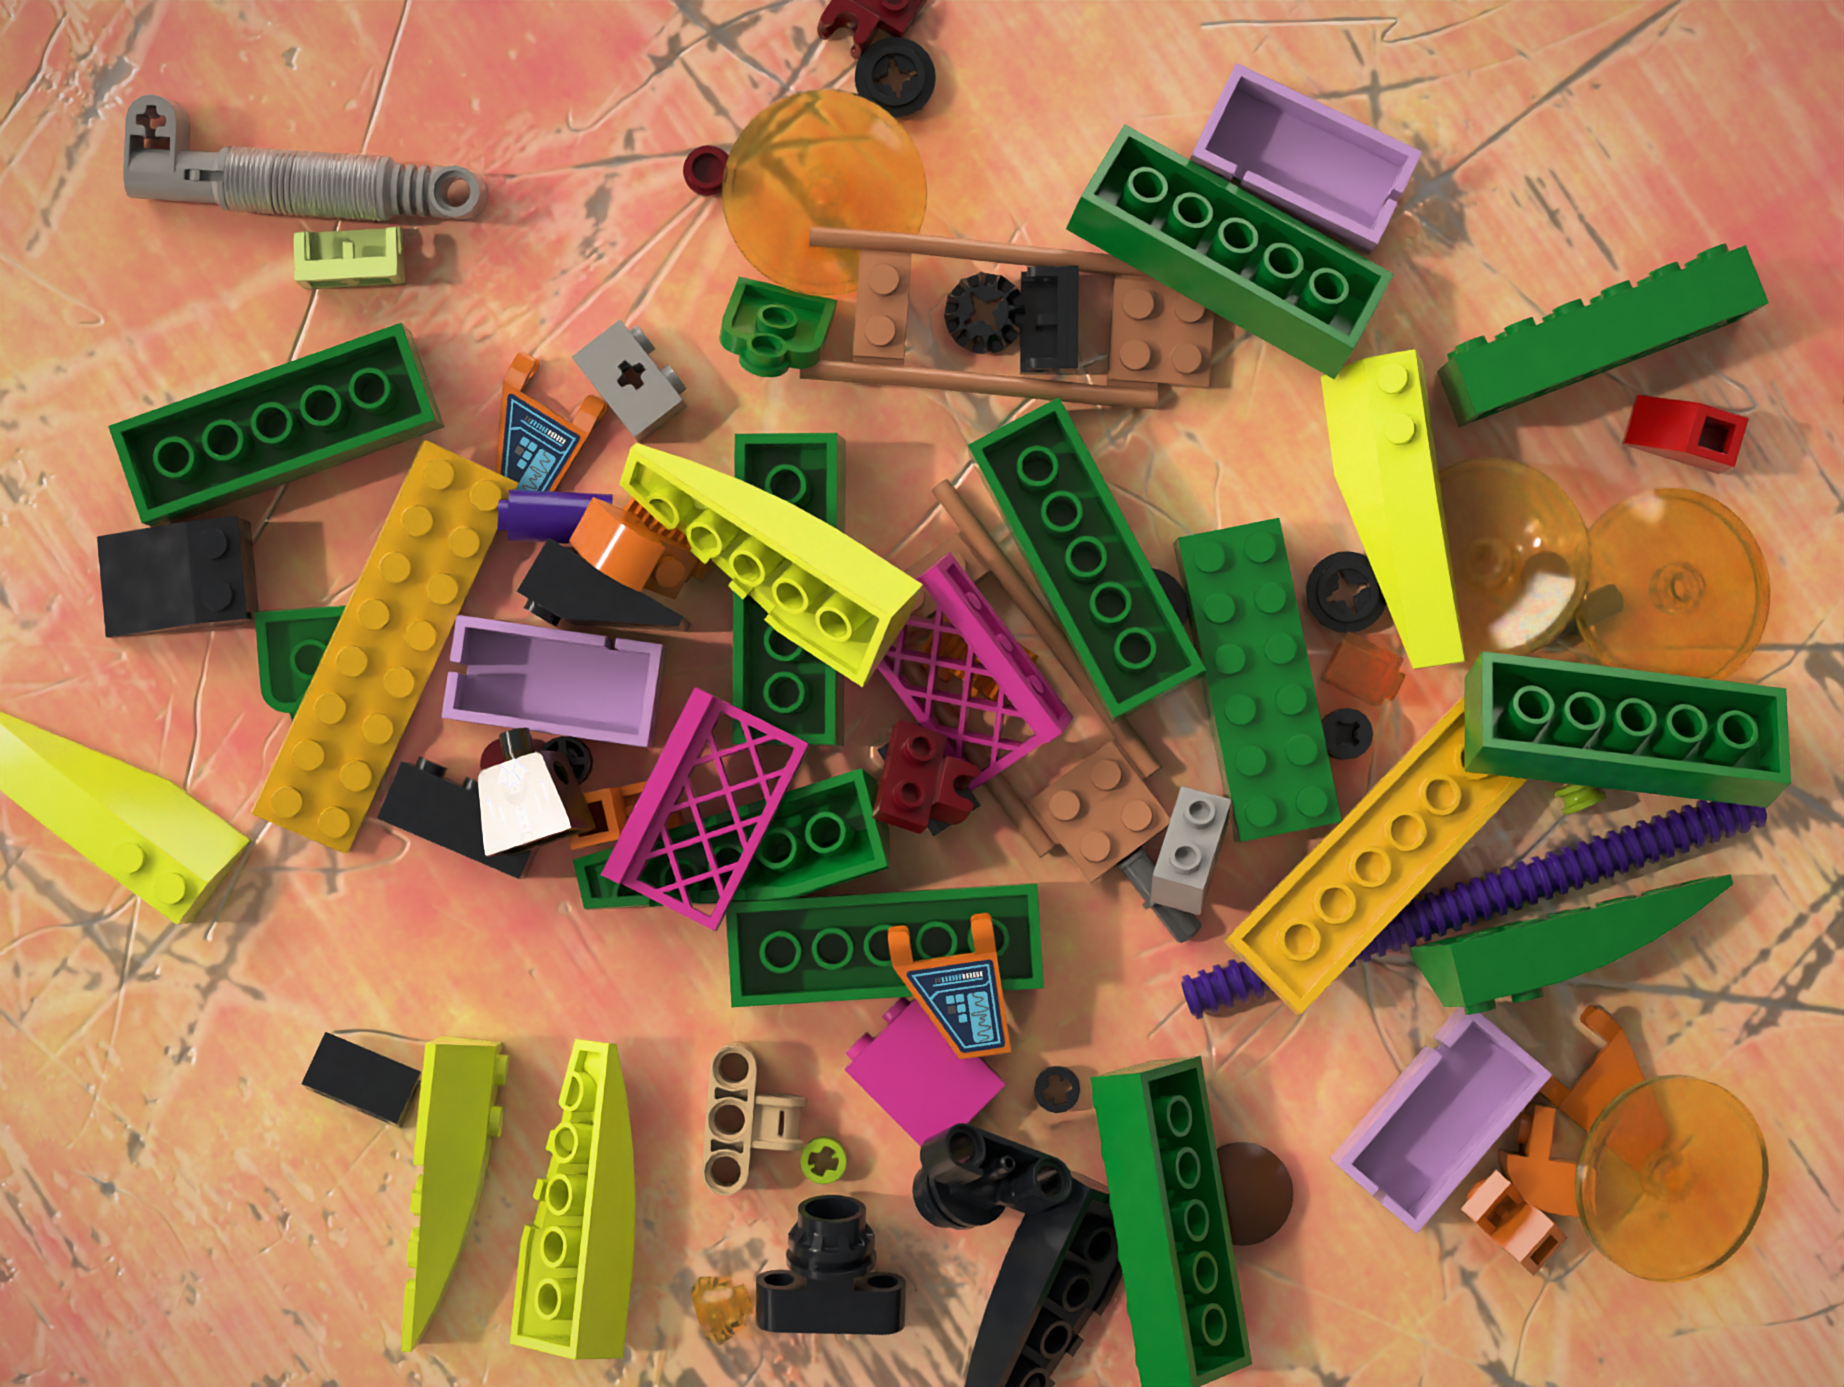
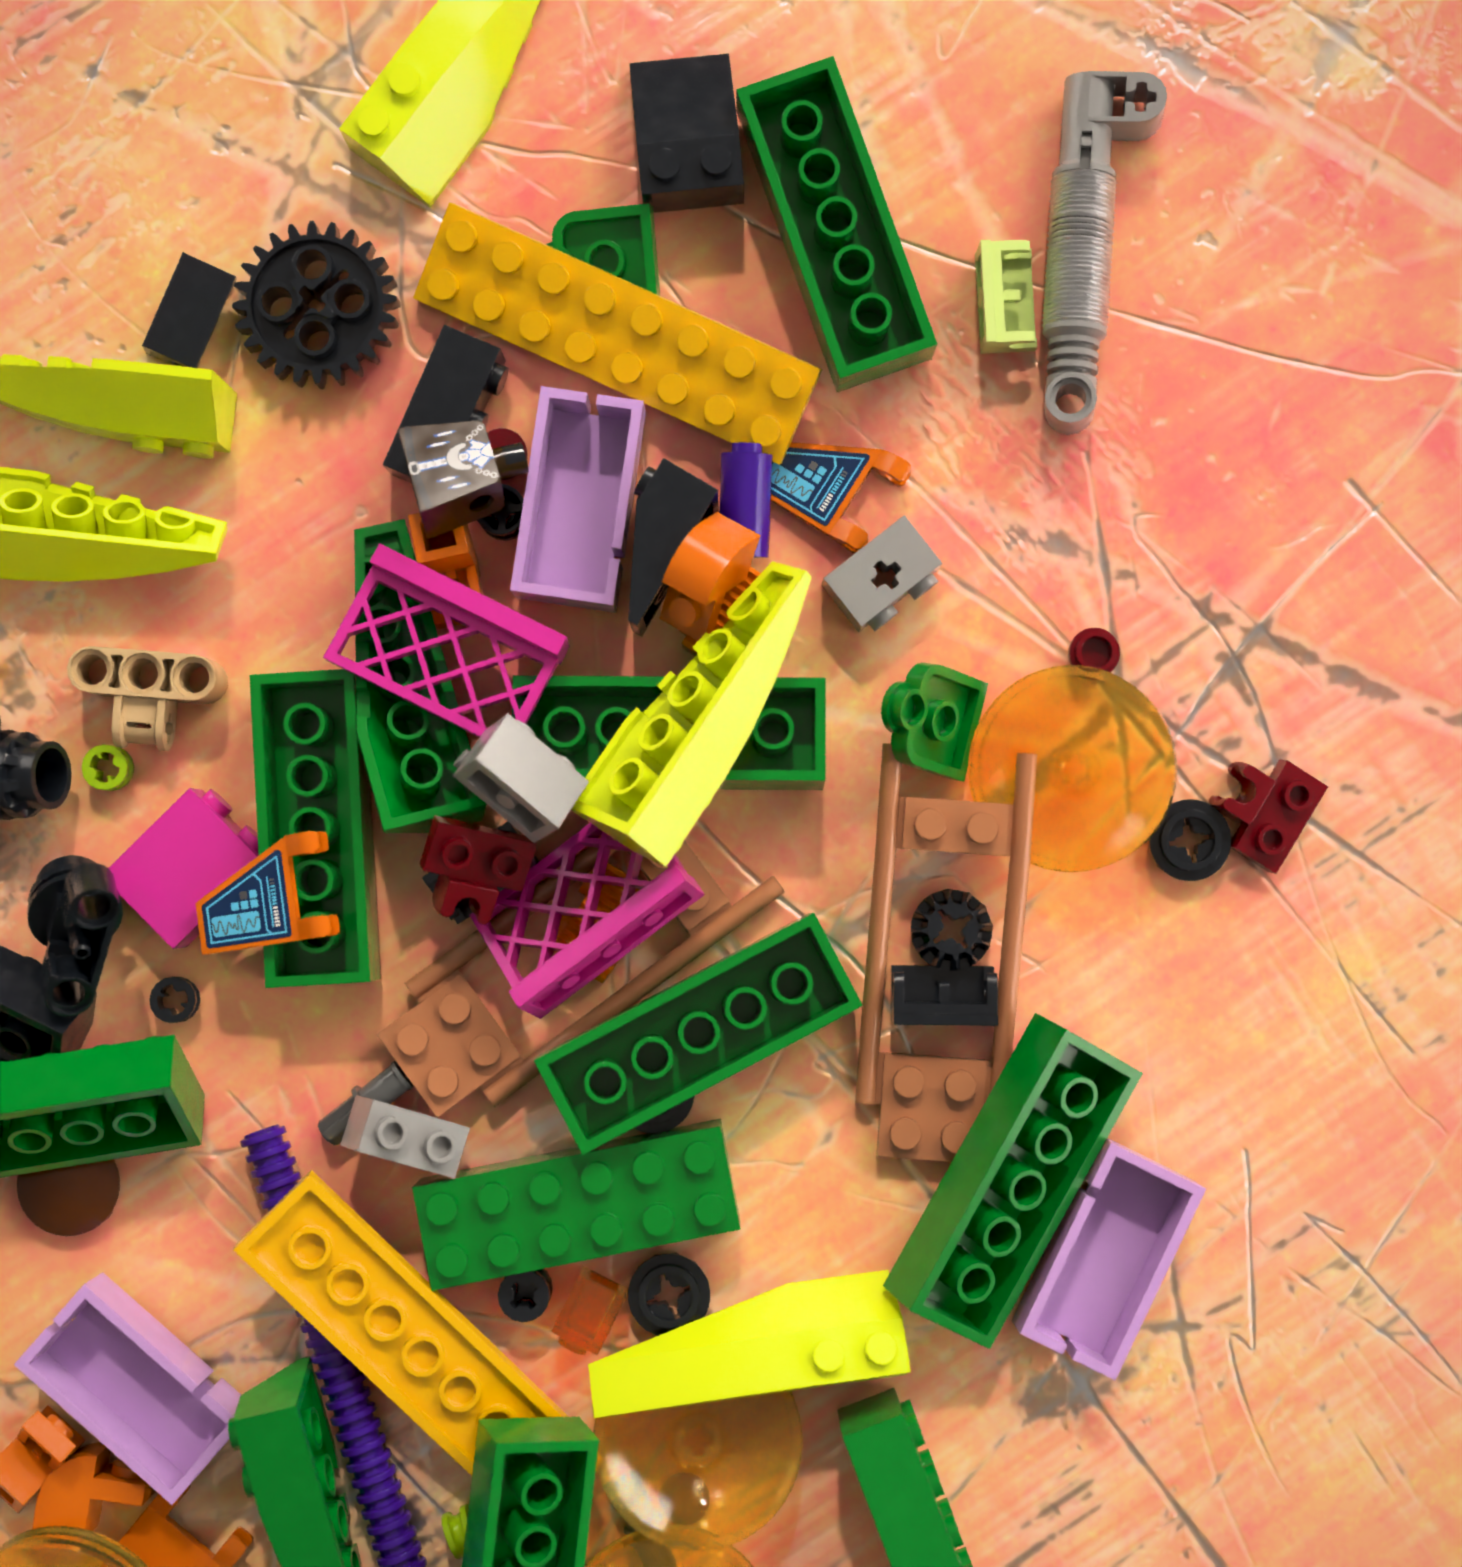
camera: 90 degrees right, 0 degrees up
none -> black gear [232,221,401,389]
none -> brick [453,713,589,843]

